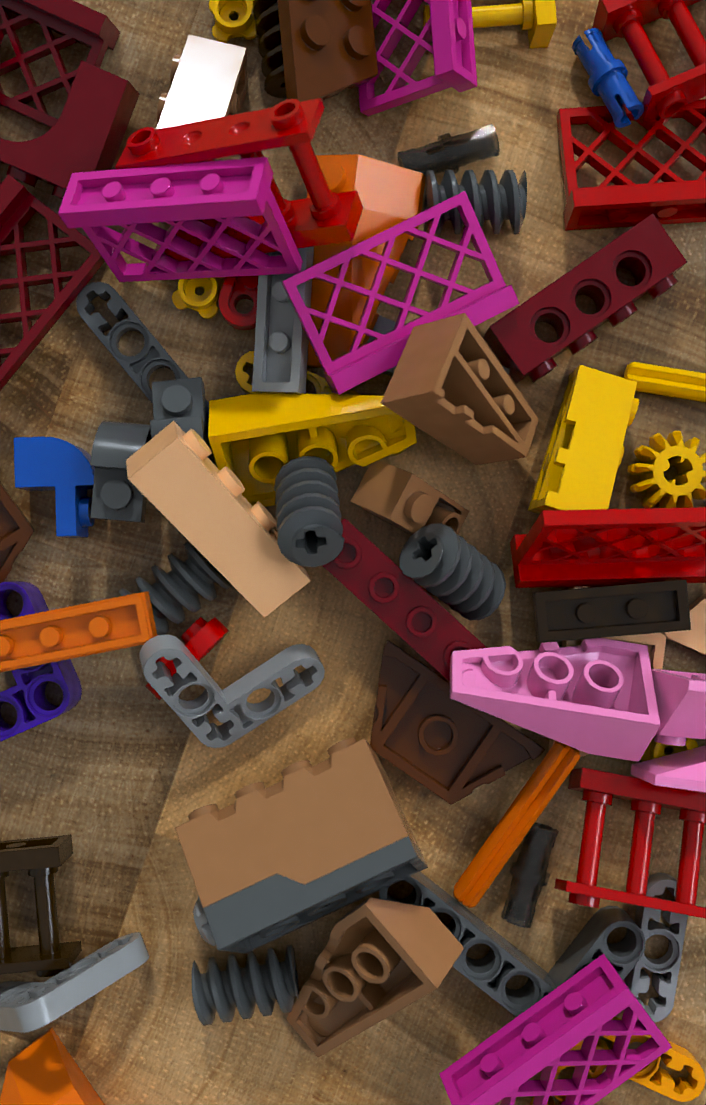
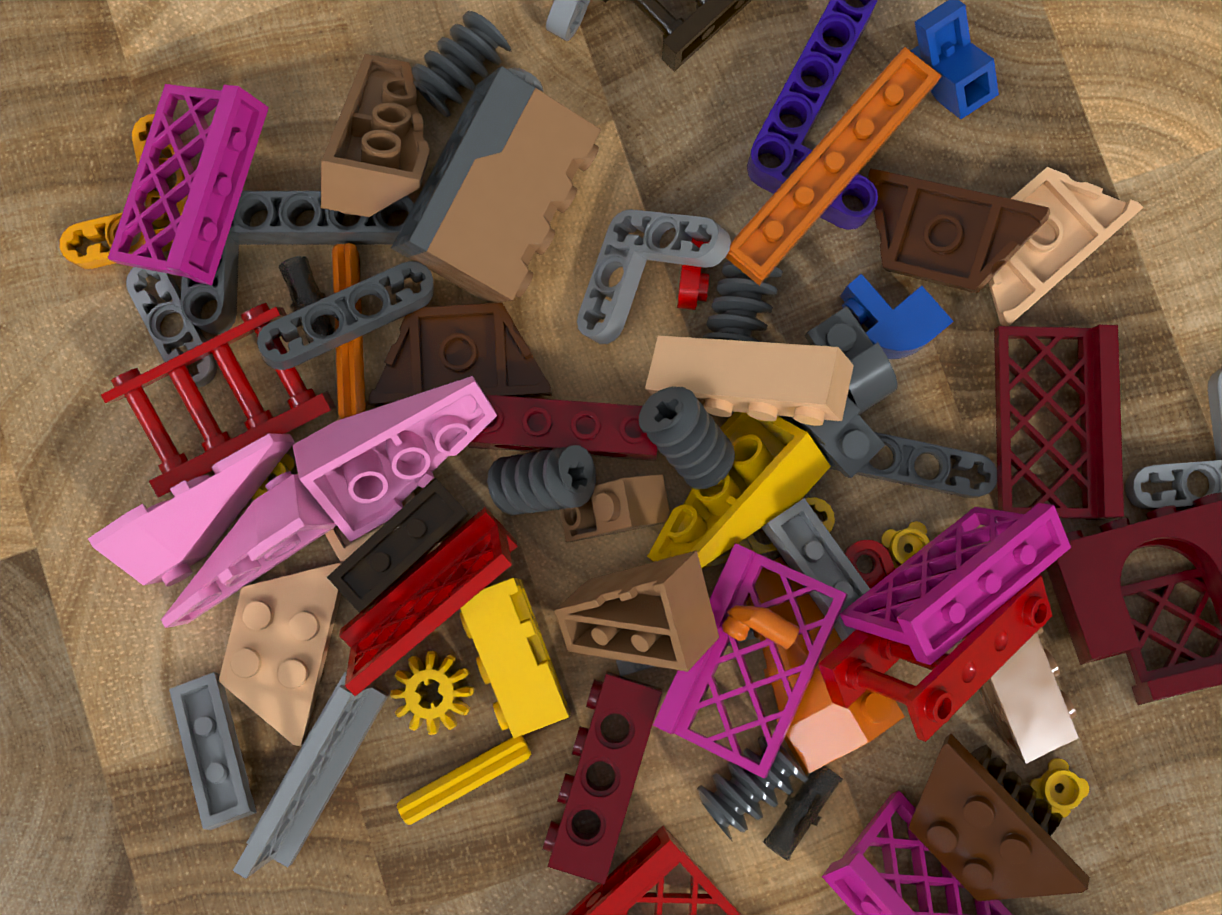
camera: 150 degrees right, 5 degrees down
none -> dark grey beam [257,261,434,370]
none -> orange arm [722,605,799,649]

